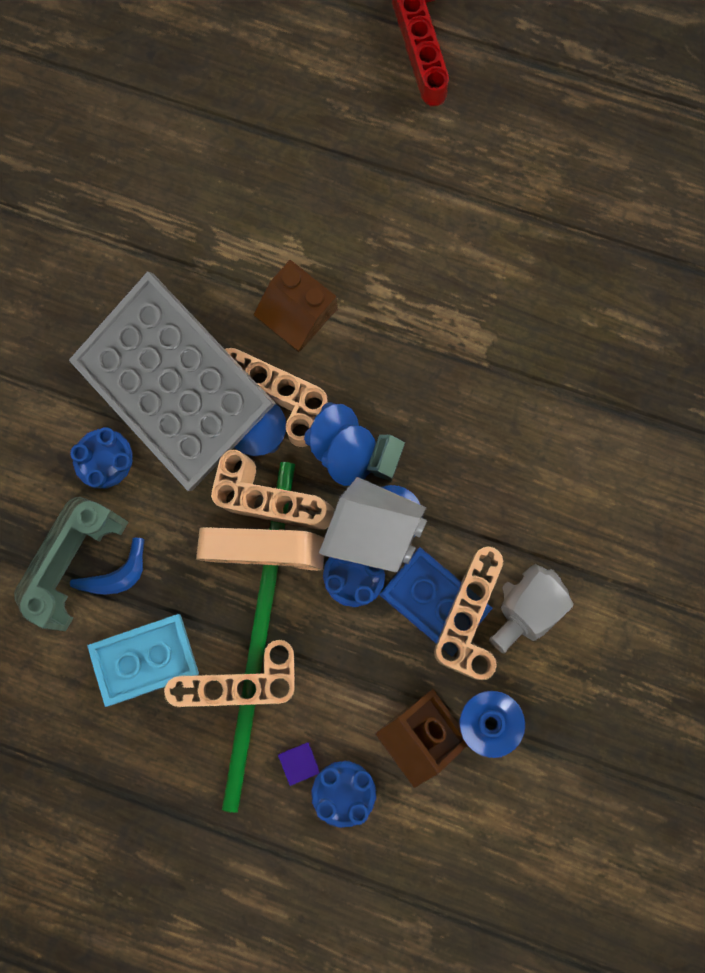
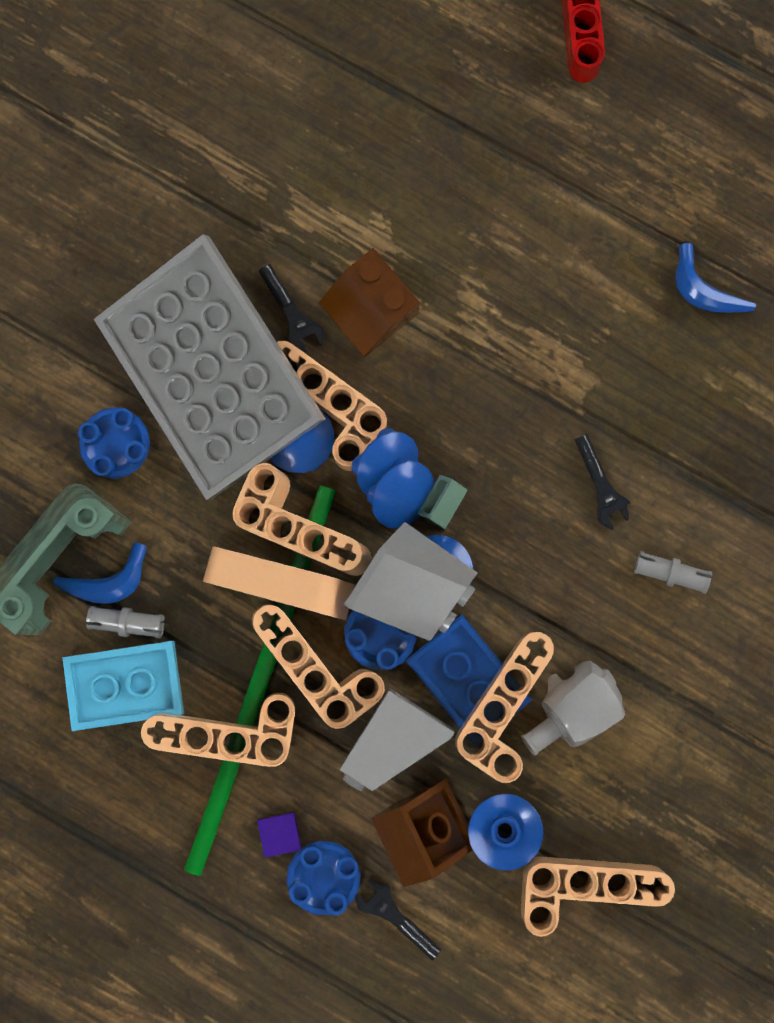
camera: 10 degrees right, 5 degrees up
none -> light grey pin [86,606,165,638]
none -> light nougat beam [252,604,385,729]
none -> black piece [258,264,324,353]
none -> light grey slope [340,688,455,791]
none -> black piece [355,880,442,961]
none -> light nougat beam [521,857,675,937]
none -> black piece [574,434,631,530]
none -> light grey pin [634,551,712,594]
none -> blue piece [675,243,756,313]

